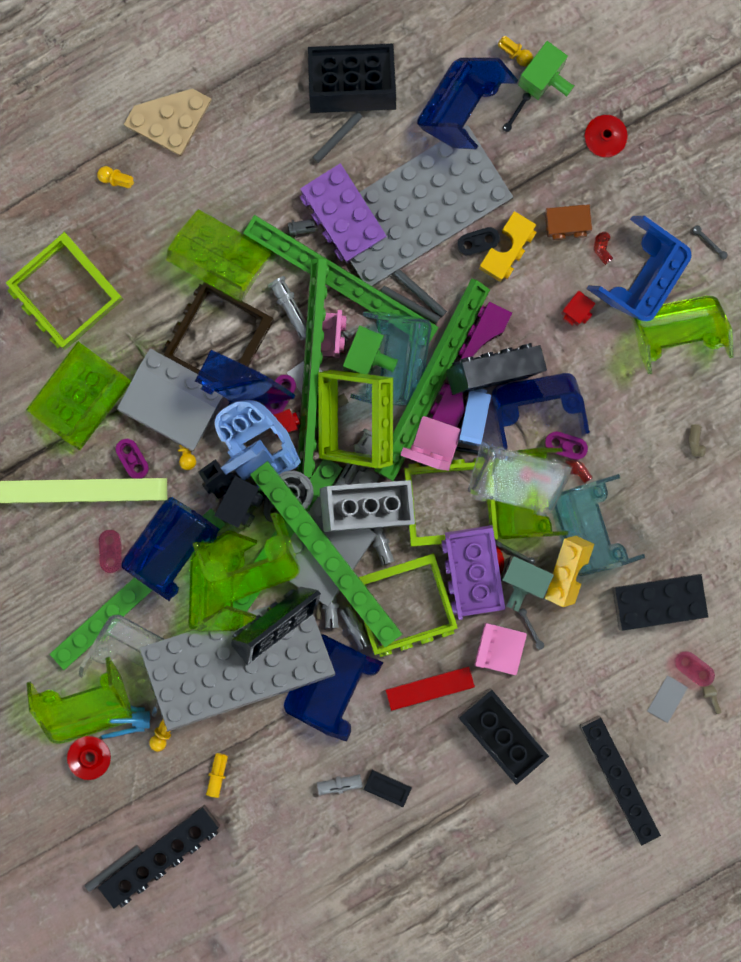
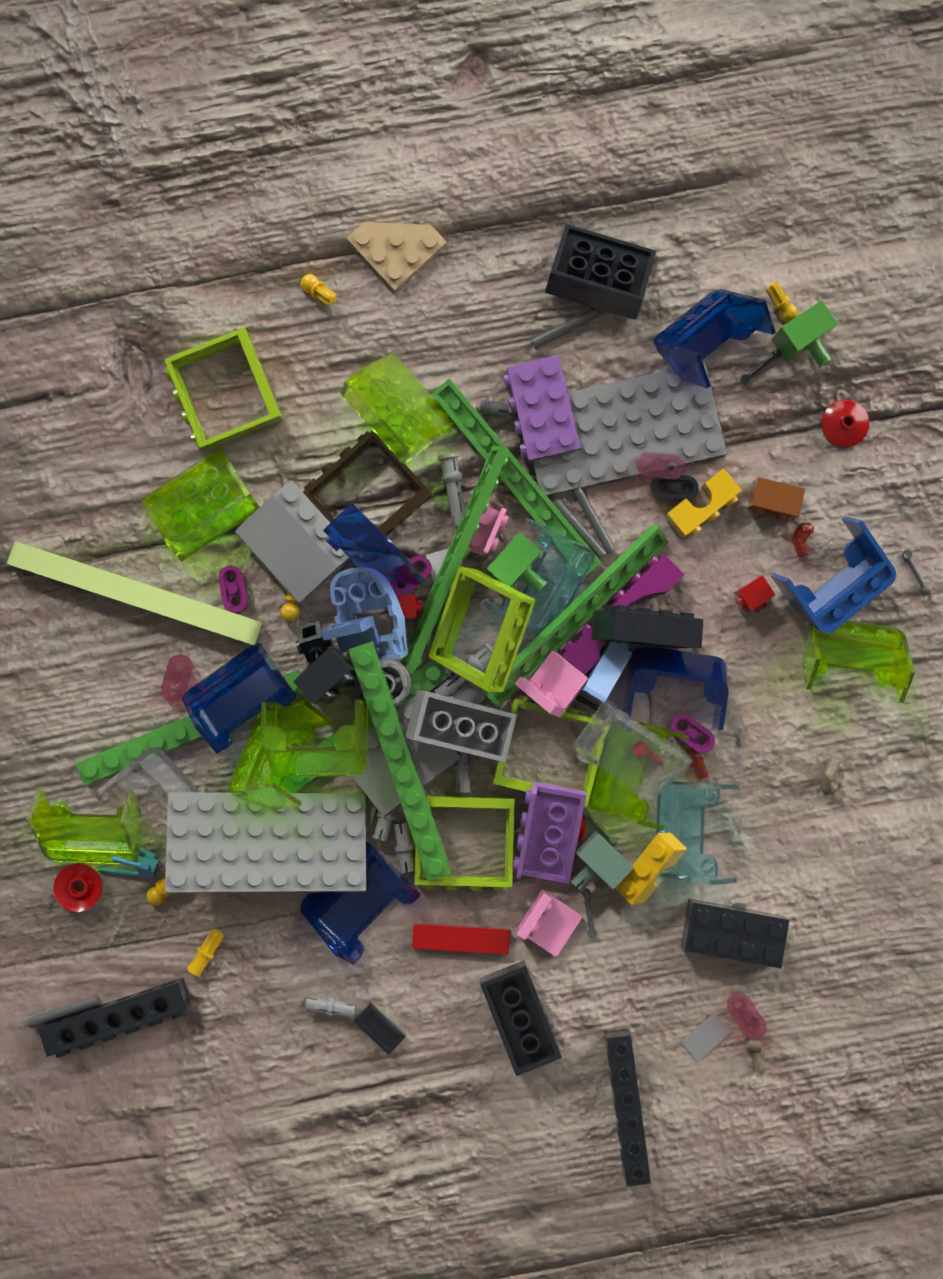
camera: 15 degrees right, 0 degrees up
black slope [231,587,321,665] -> none
none -> clear pink plate [636,452,685,479]

